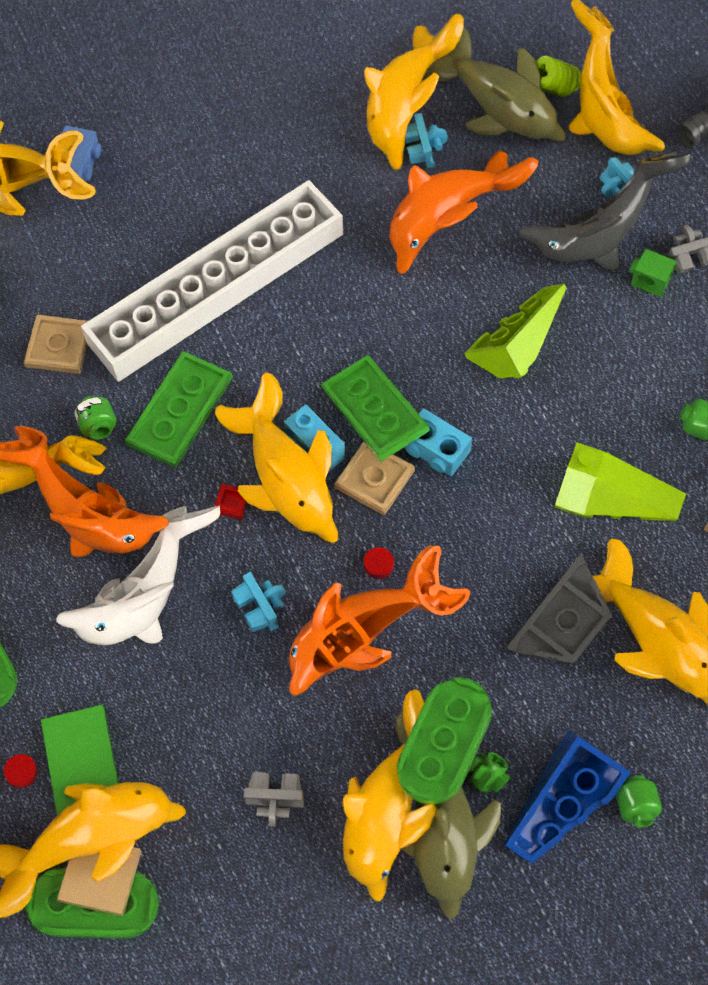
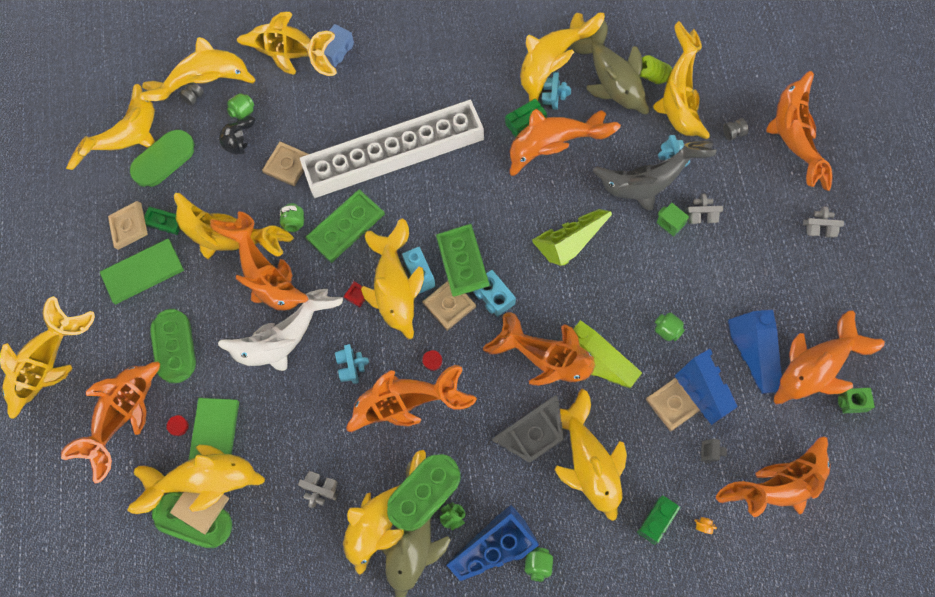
camera: 20 degrees right, 5 degrees up
none -> orange animal [483,312,595,386]
none -> green brick [505,99,547,138]

